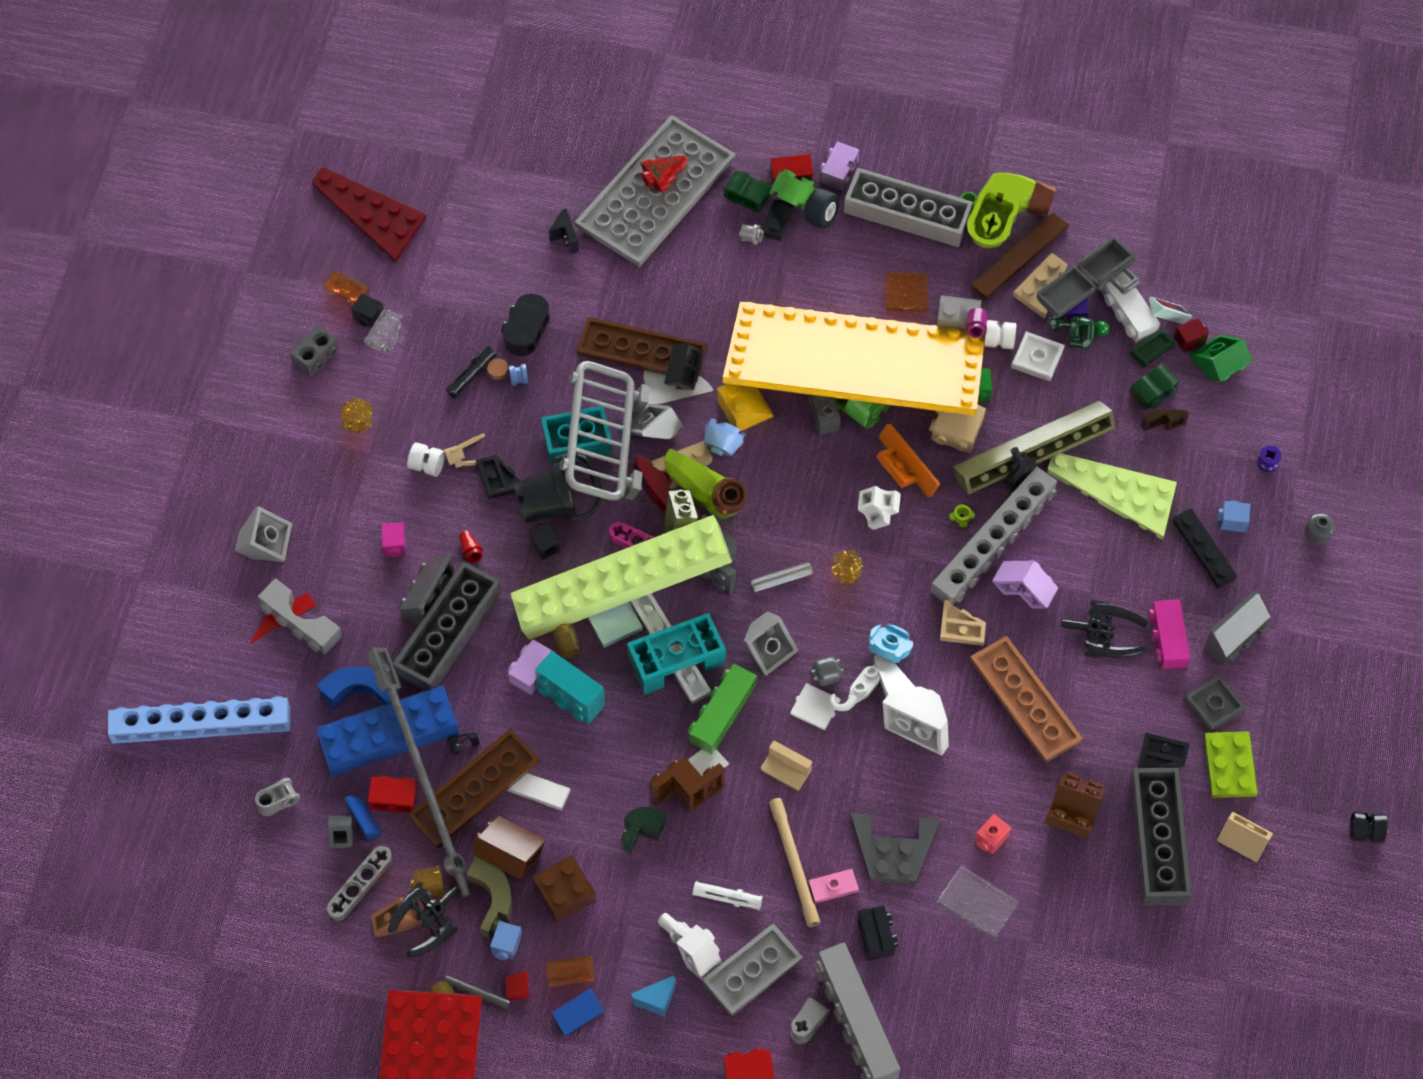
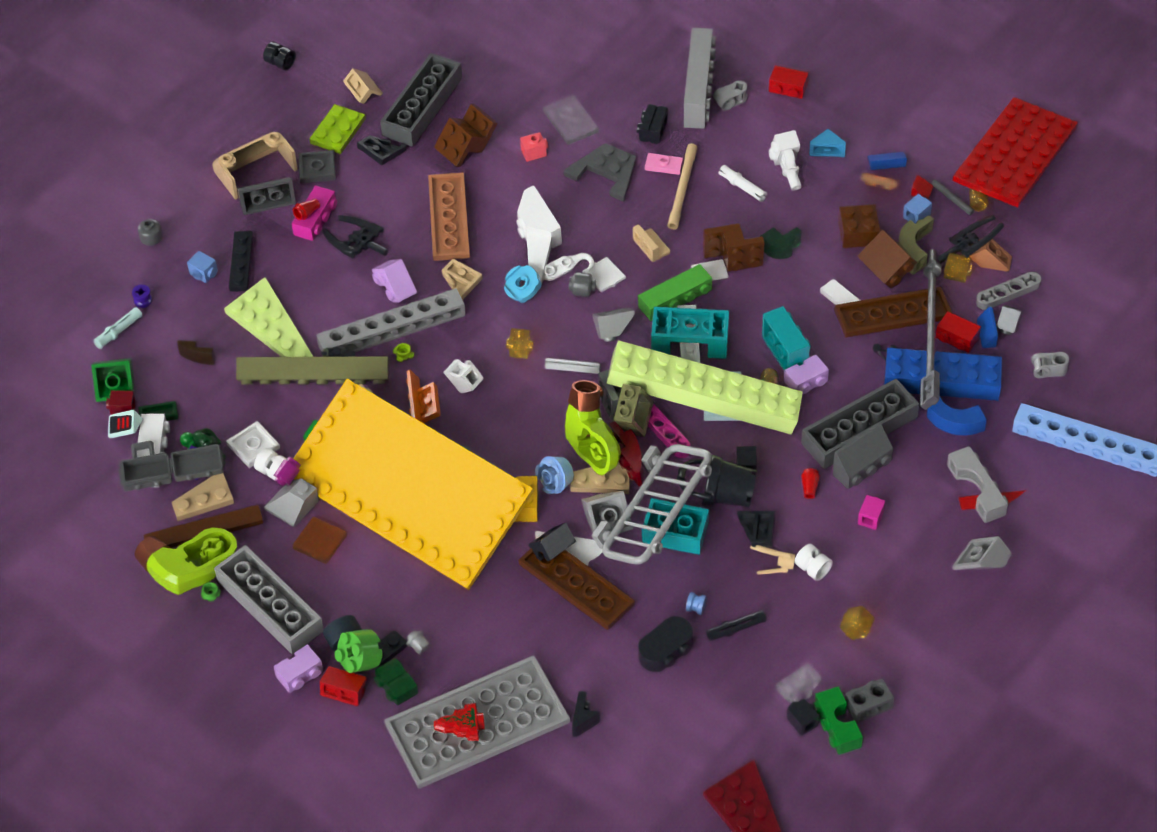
camera: 150 degrees left, 10 degrees down
clear orange plate [323,270,370,304] -> none
nougat tile [487,358,509,380] -> none
light grey plate [702,923,803,1017] -> none
dark green brick [1129,364,1179,410] -> none
none -> light aqua pin [94,307,143,349]
none -> tan windscreen [213,132,298,200]
none -> red cone [293,198,320,220]
none -> green arch [813,686,863,755]

